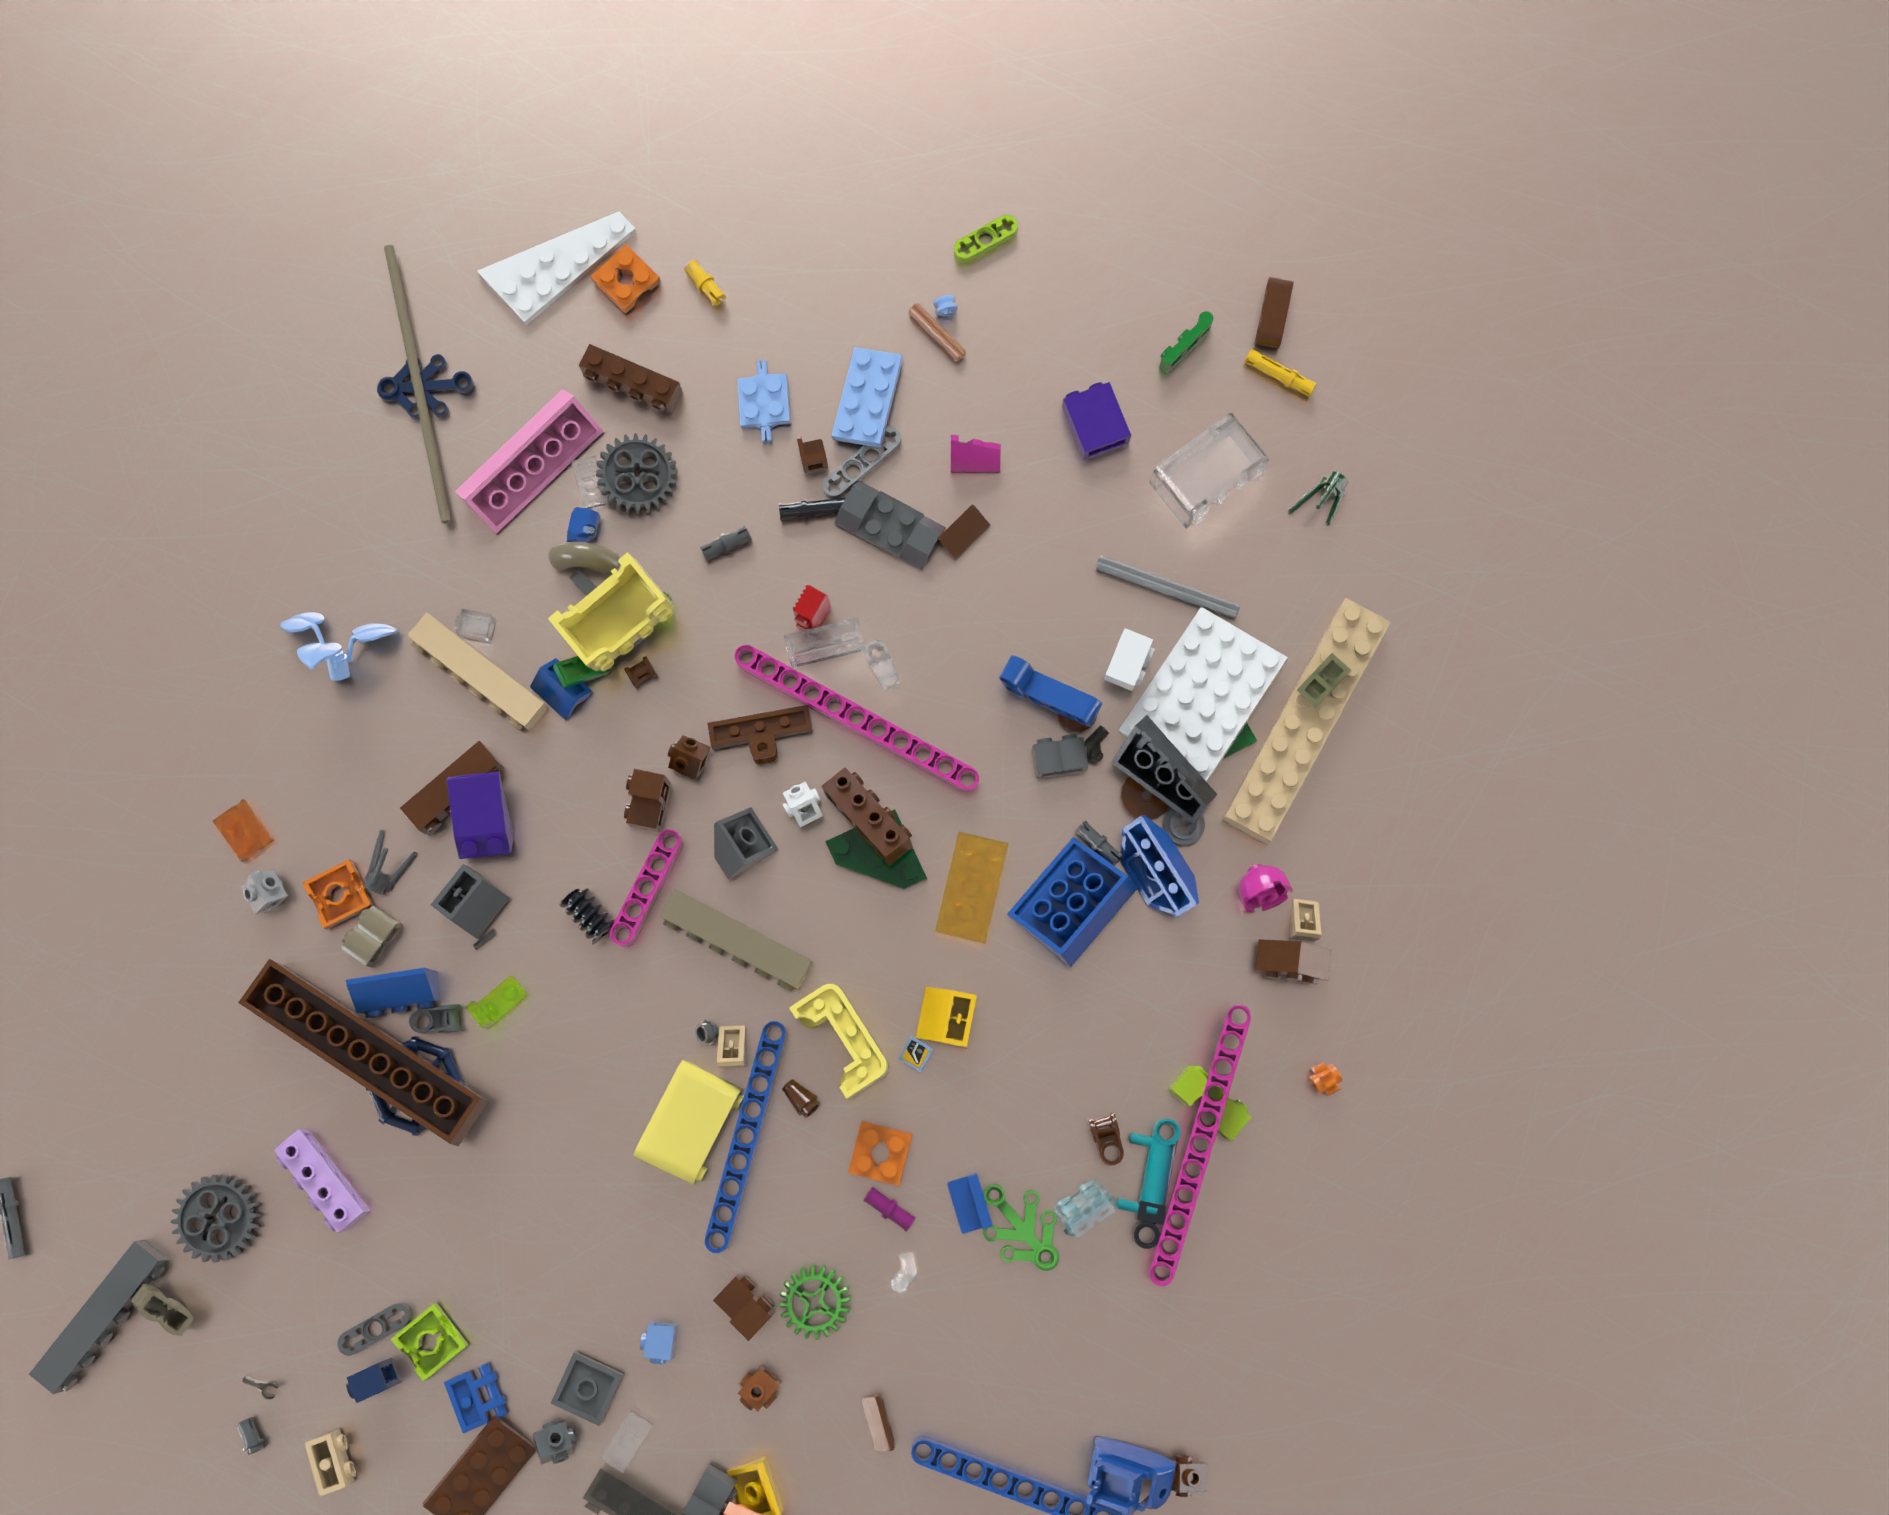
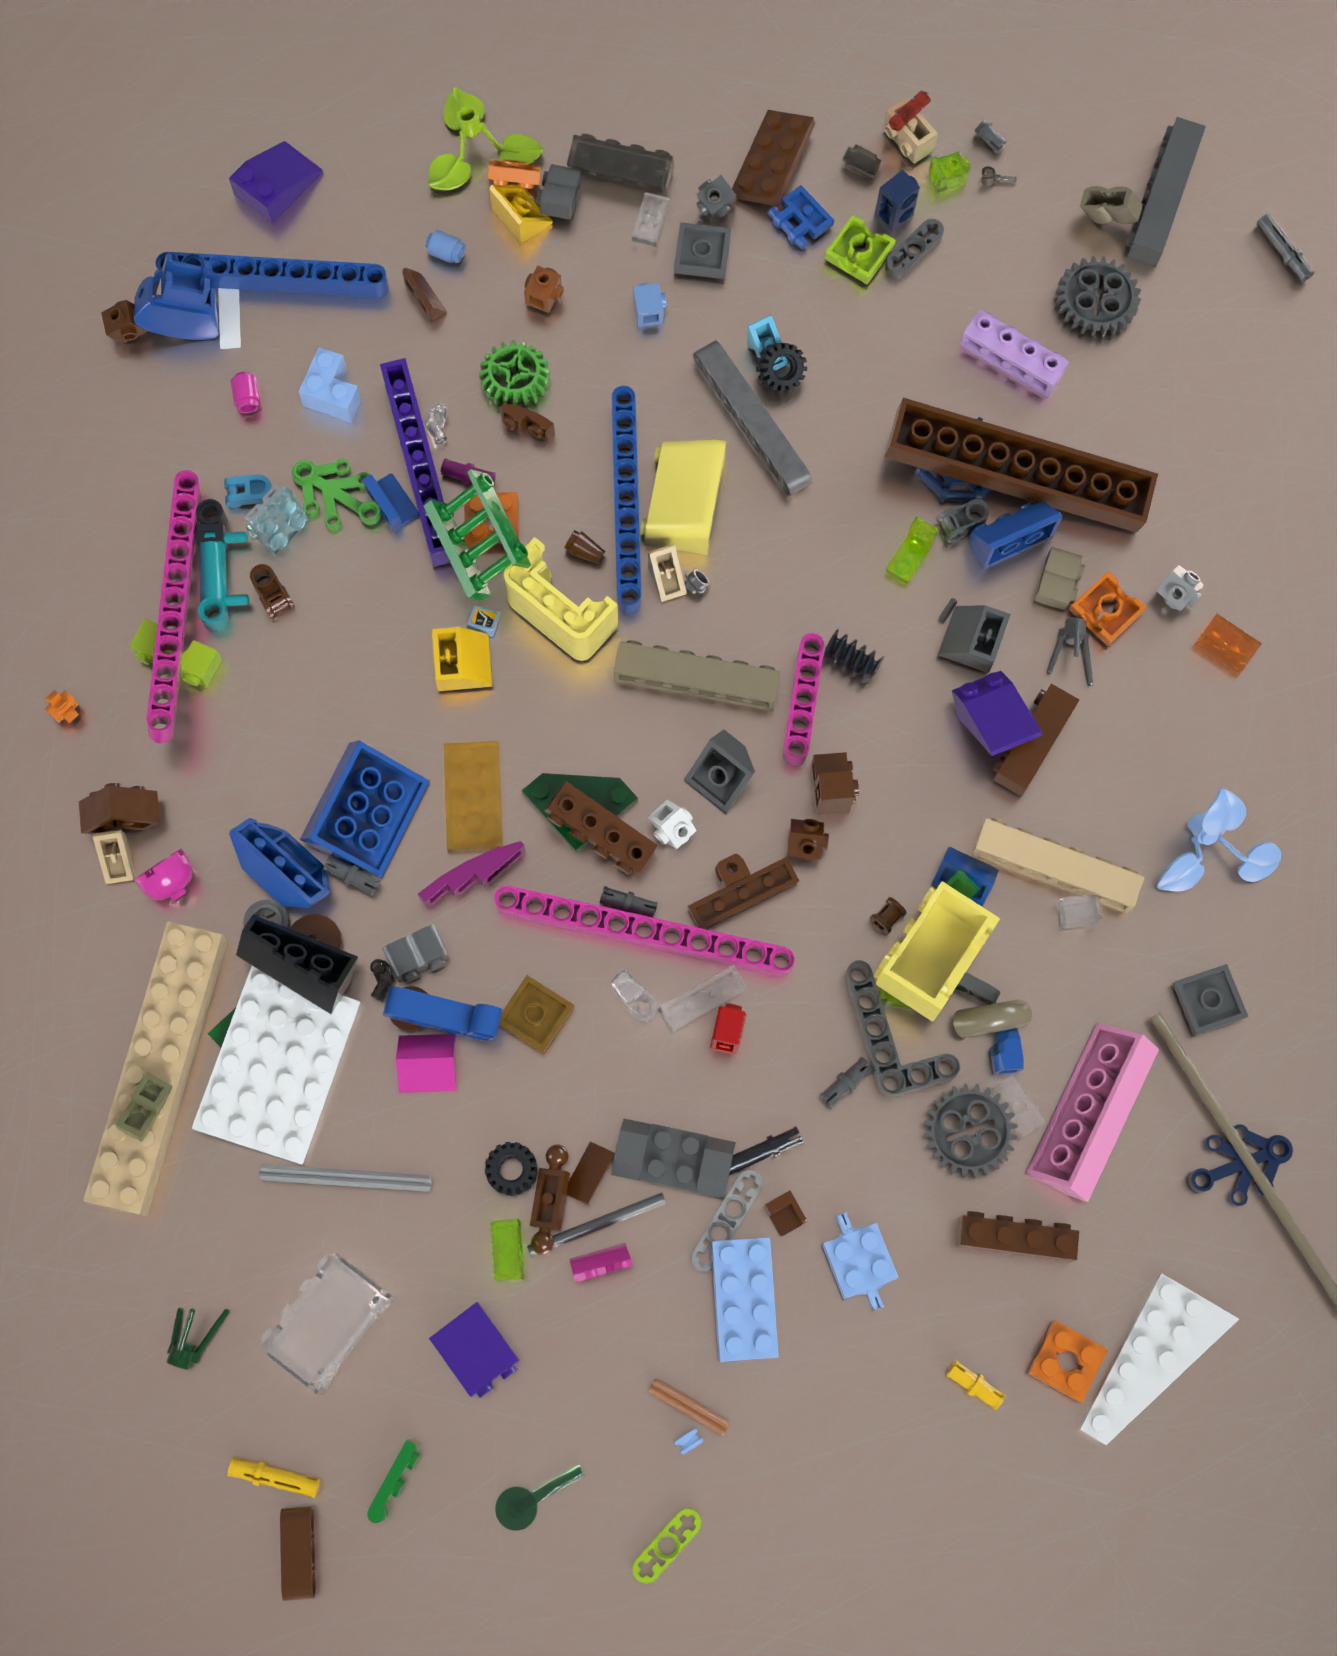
camera: 160 degrees right, 5 degrees down
reddish brown brick [713,1275,776,1341] -> none
white brick [1104,628,1155,691] -> none
none -> white sticker [218,288,241,349]
none -> dark azure plate [224,474,273,508]
none -> dark pink brick [230,372,260,413]
none -> light blue brick [298,347,361,423]
none -> dark purple brick [380,358,451,567]
none -> dark pink slope [396,1034,456,1093]
none -> magenta slope [418,841,526,908]
none -> green fence [424,469,532,601]
none -> medium blue brick [425,230,466,263]
none -> black tyre [485,1142,538,1196]
none -> clear neon green brick [490,1219,524,1283]
none -> clear green piece [495,1465,585,1531]
none -> pearl gold plate [499,975,575,1054]
none -> reddish brown slope [500,404,555,442]
none -> dark grey piece [527,1193,666,1257]
none -> reddish brown plate [530,1144,570,1255]
none -> dark grey pin [599,886,658,918]
none -> flat silver beam [693,340,813,496]
none -> medium azure slope [747,315,790,371]
none -> black tyre [756,342,807,391]
none -> clear smoke brick [842,144,882,179]
none -> dark grey beam [844,960,960,1098]
none -> clear red axle [888,91,931,132]
none -> clear neon green brick [928,151,971,193]
none -> dark grey plate [1172,964,1249,1036]

